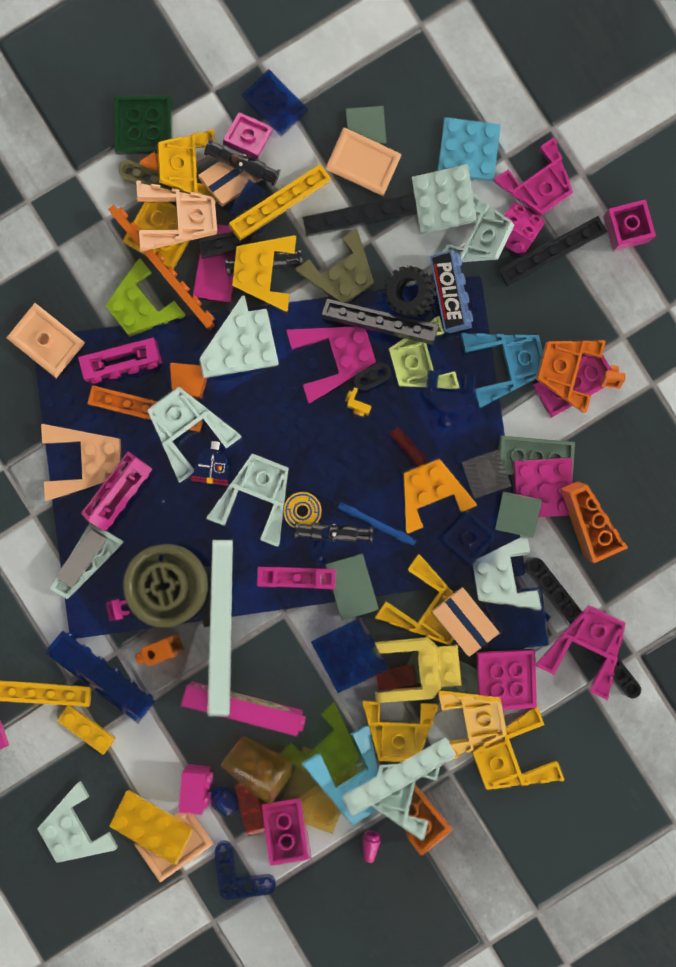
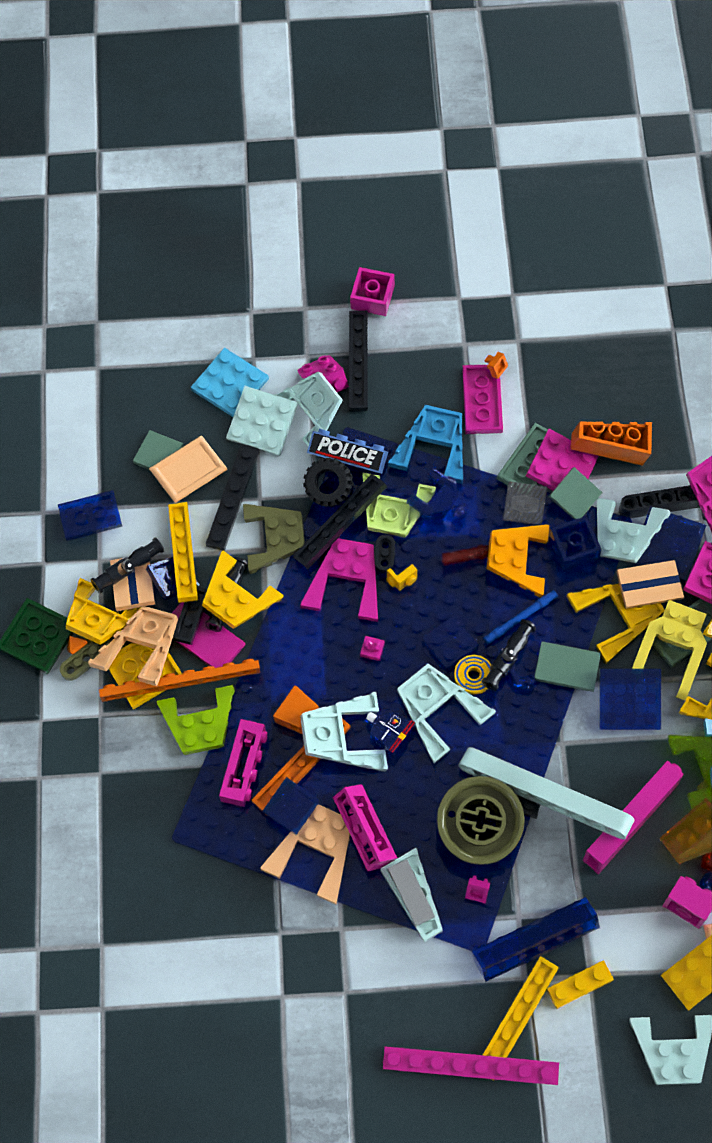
camera: 55 degrees left, 20 degrees down
light nougat piece [6,303,85,378] -> none
orange torso [135,633,185,666] -> none
light aqua wing [199,296,279,378] -> none
dark pink plate [223,113,273,160] -> none
dark pink slope [257,567,336,589] -> none
clear red tile [375,664,417,691] -> none
dark pink wing [494,137,573,216] -> none
orange wing [536,340,606,413] -> none
none -> clear blue plate [262,777,320,836]
none -> dark pink tile [360,636,385,661]

